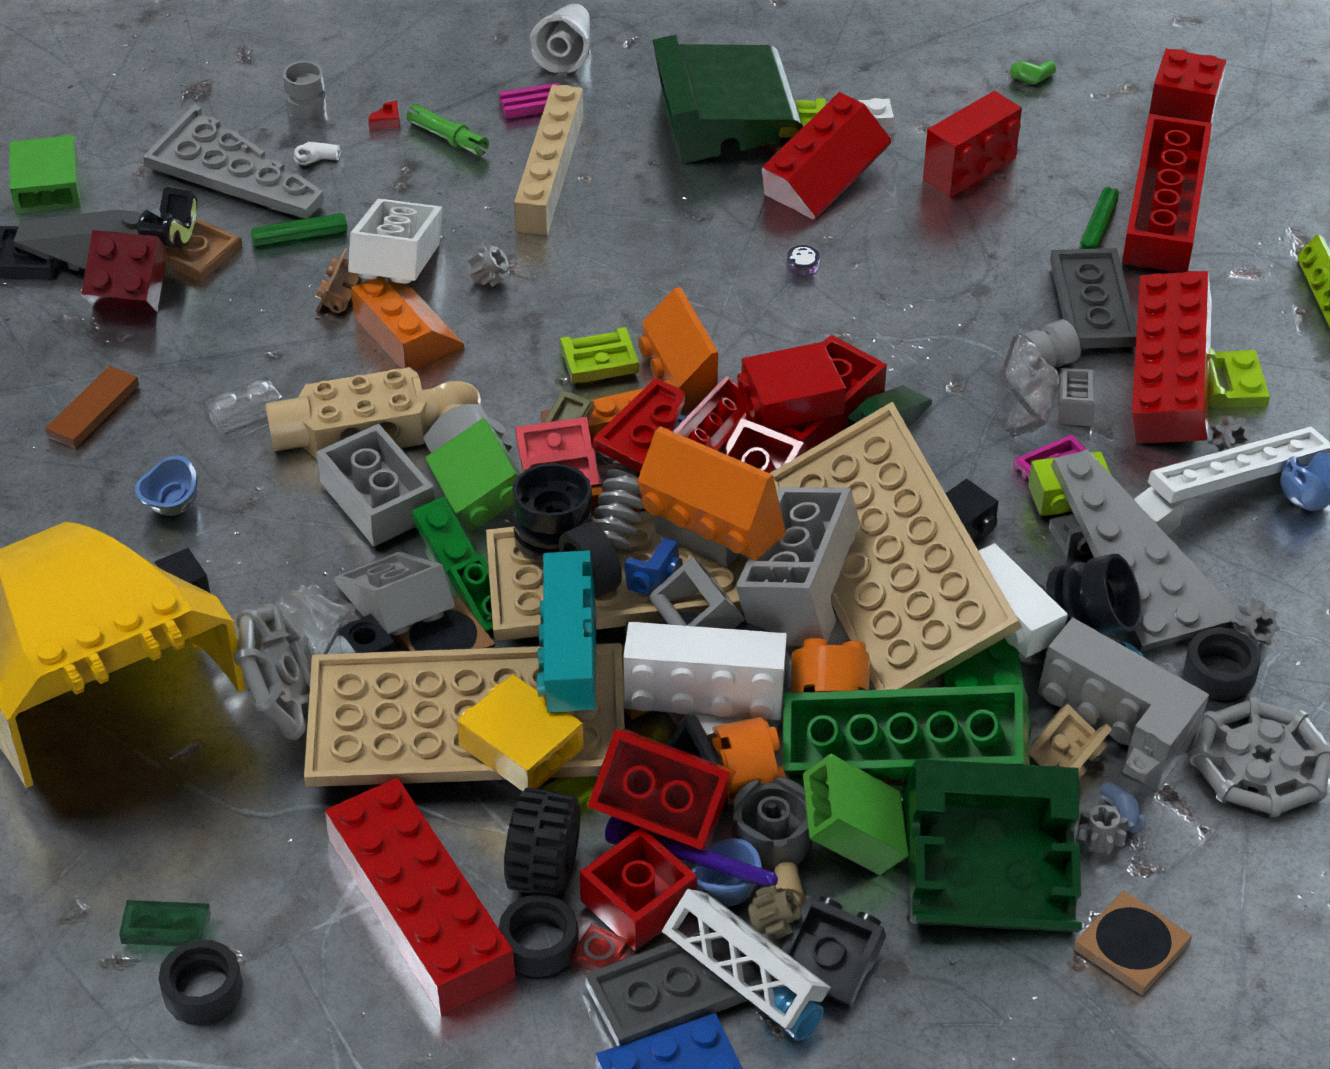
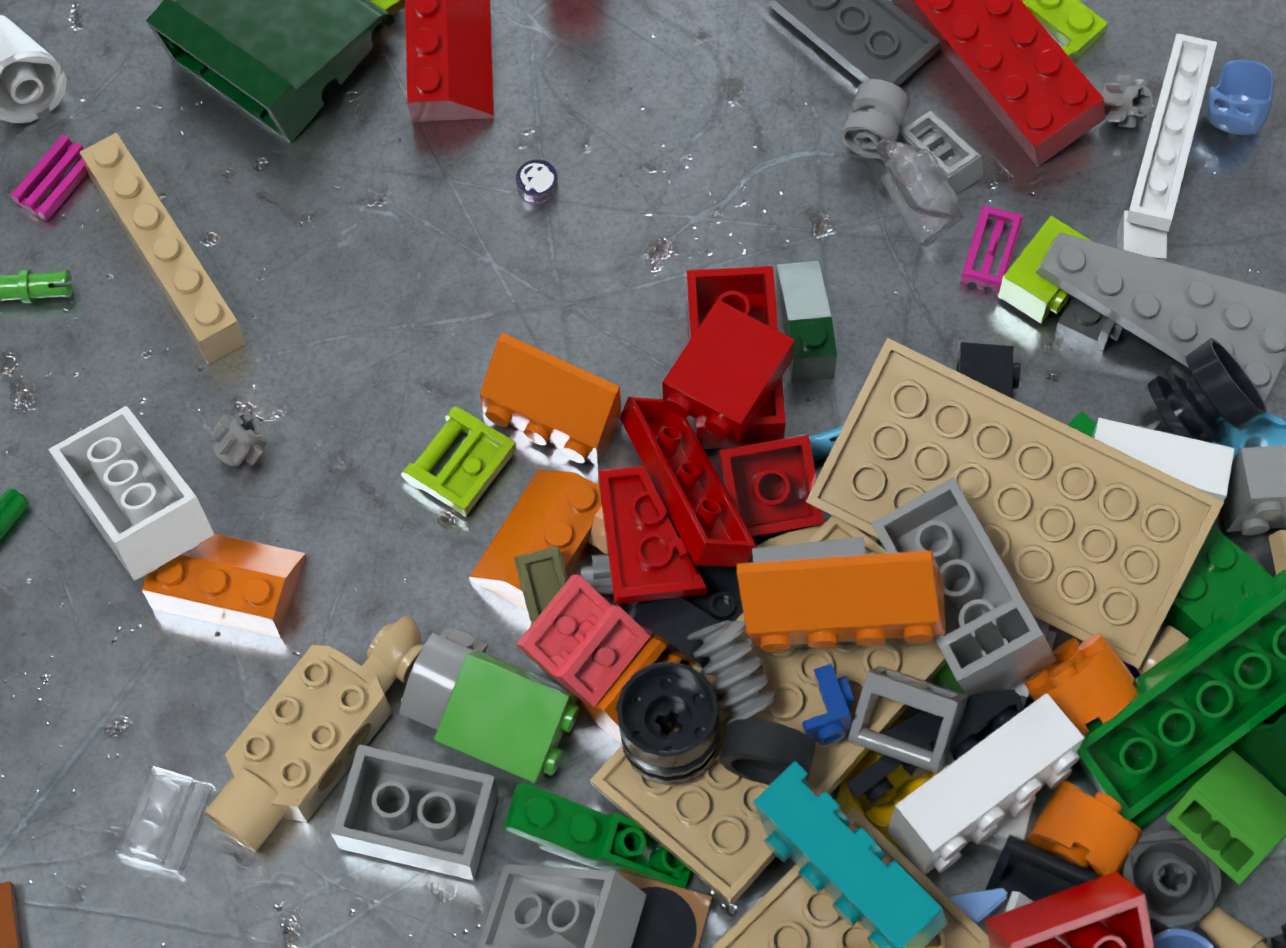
camera: 40 degrees left, 20 degrees up
medium nougat hinge [315,248,360,313] -> none

